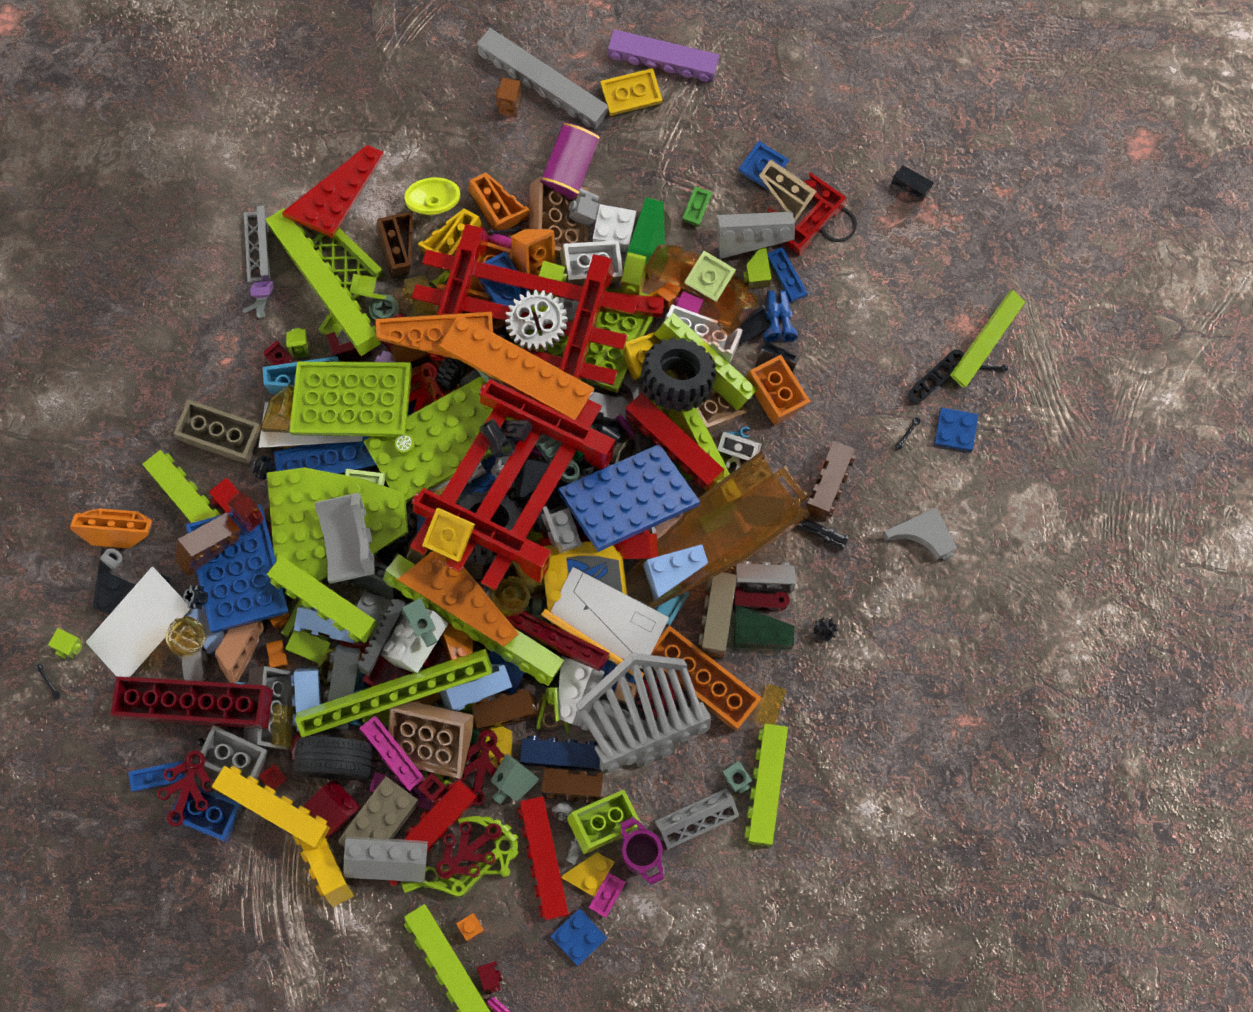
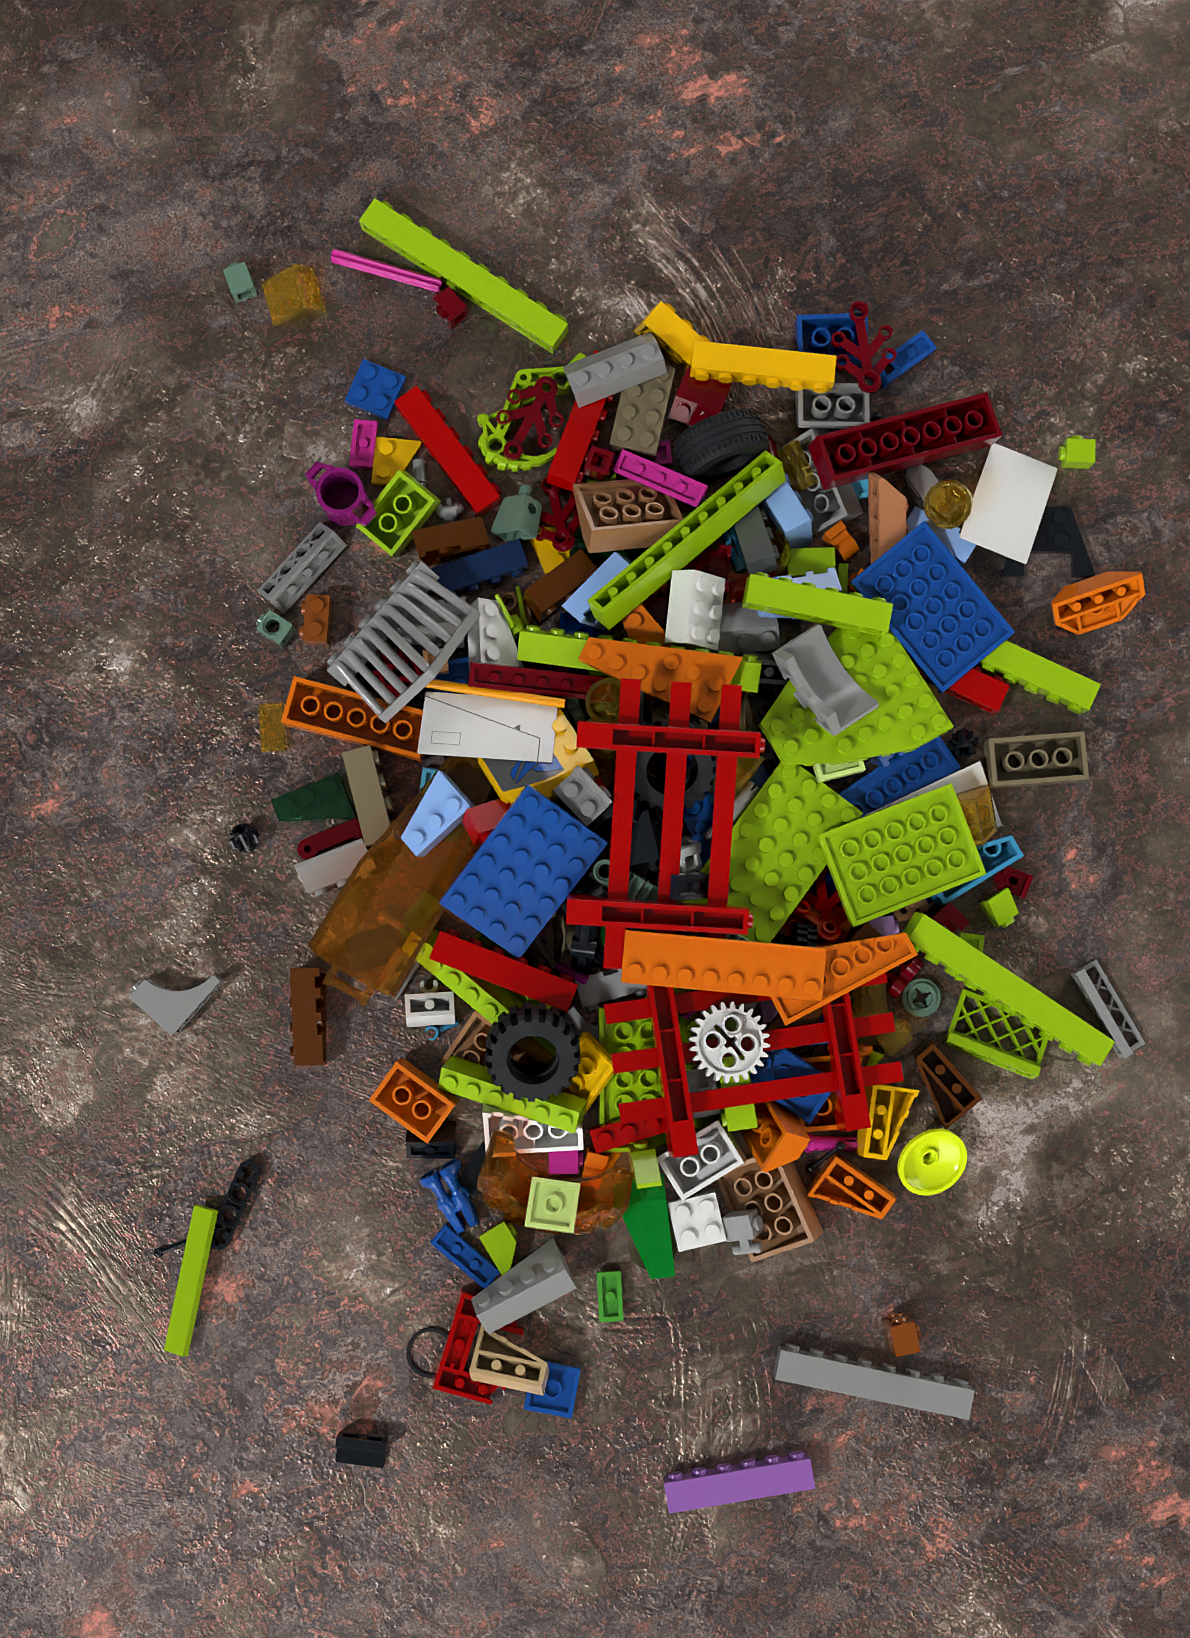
camera: 160 degrees right, 10 degrees up
black hinge [35,664,61,699] -> none
light grey tile [100,549,122,570] -> none
reddish brown wedge [175,513,241,576] -> none
black gear [183,585,208,609] -> none
clear red brick [228,490,264,533] -> none
piece [242,281,274,318] -> none
red plate [259,764,287,790] -> none
red wing [282,145,384,238] -> none
lime panel [350,274,386,299] -> none
dark grey gear [358,599,406,676] -> none
lime tile [394,434,415,454] -> none
sand green torso [402,598,438,647] -> none
yellow plate [422,508,475,562] -> none
orange brick [456,913,485,942] -> none
black piece [479,419,515,458] -> none
magenta slope [540,122,600,200] -> none
yellow plate [600,68,663,116] -> none
lime brick [745,724,788,847] -> none
black pin [791,514,850,551] -> none
black hinge [895,417,920,450] -> none
blue plate [934,407,979,452] -> none
none -> dark orange brick [299,594,334,647]

